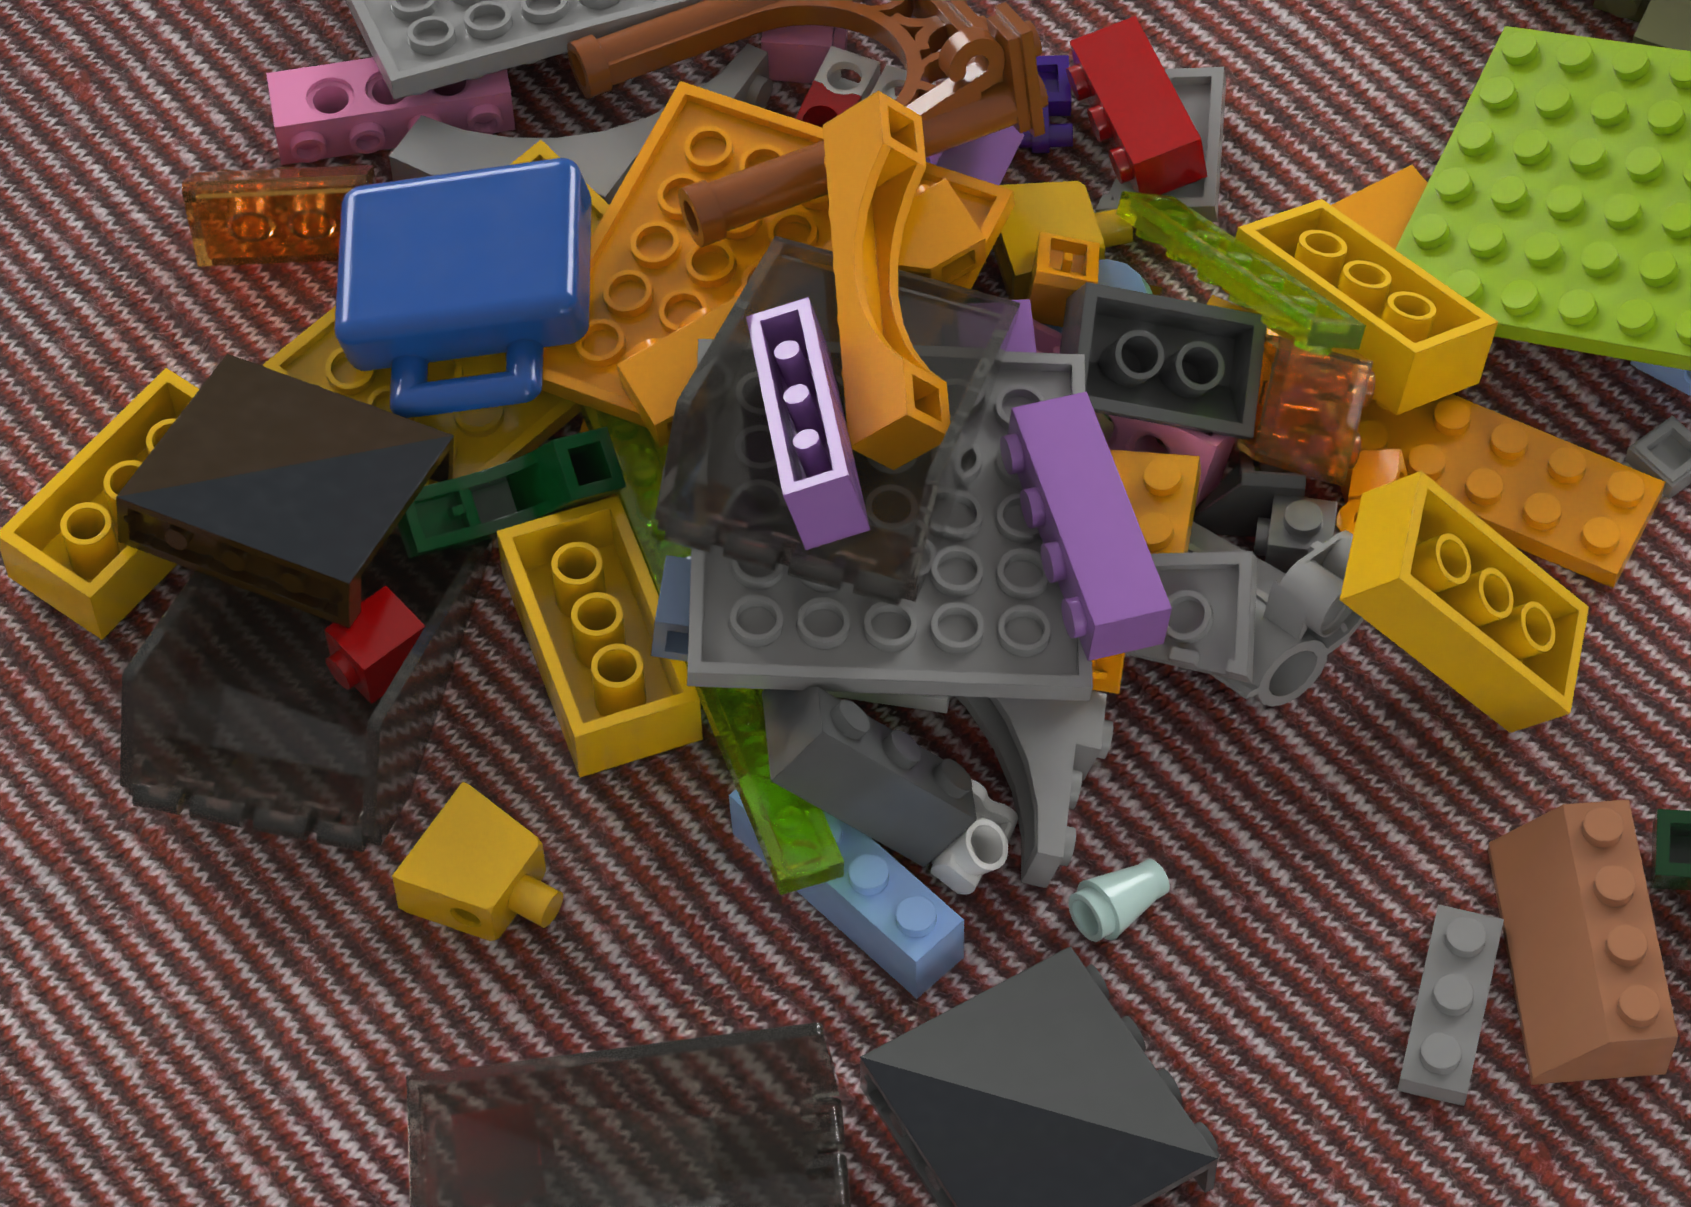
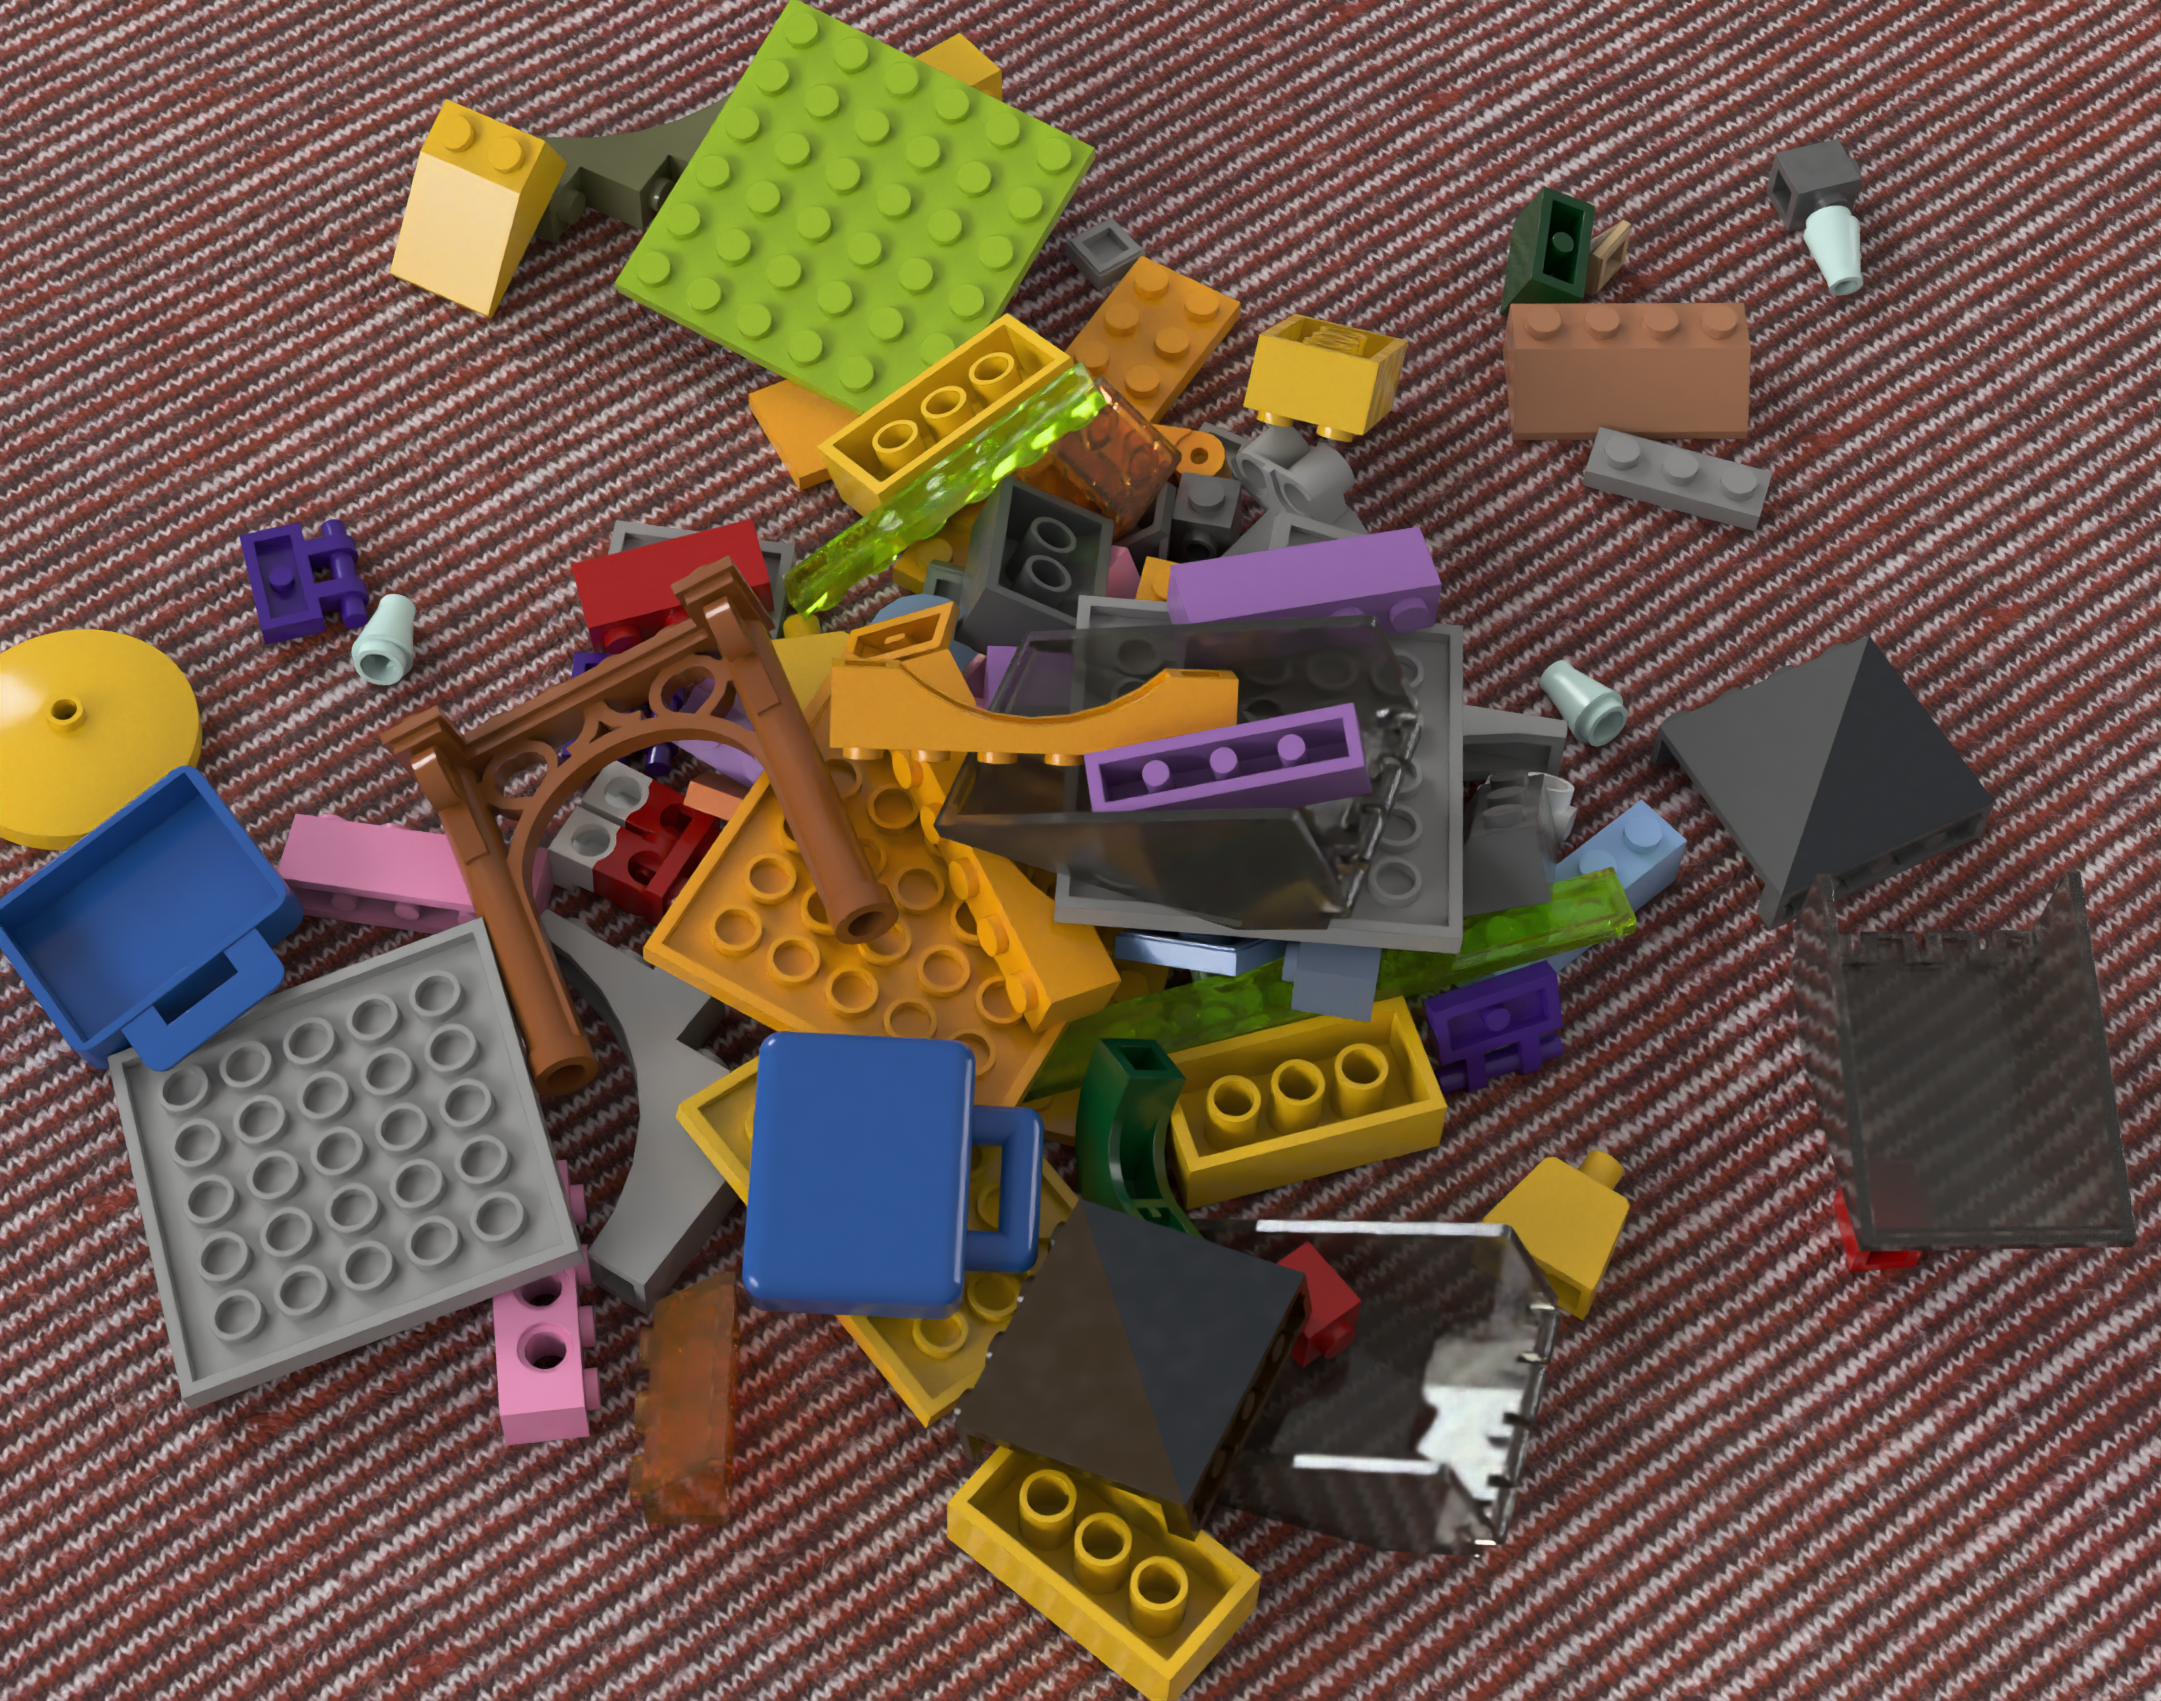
camera: 90 degrees left, 0 degrees up
none -> dark purple plate [1424,960,1563,1095]

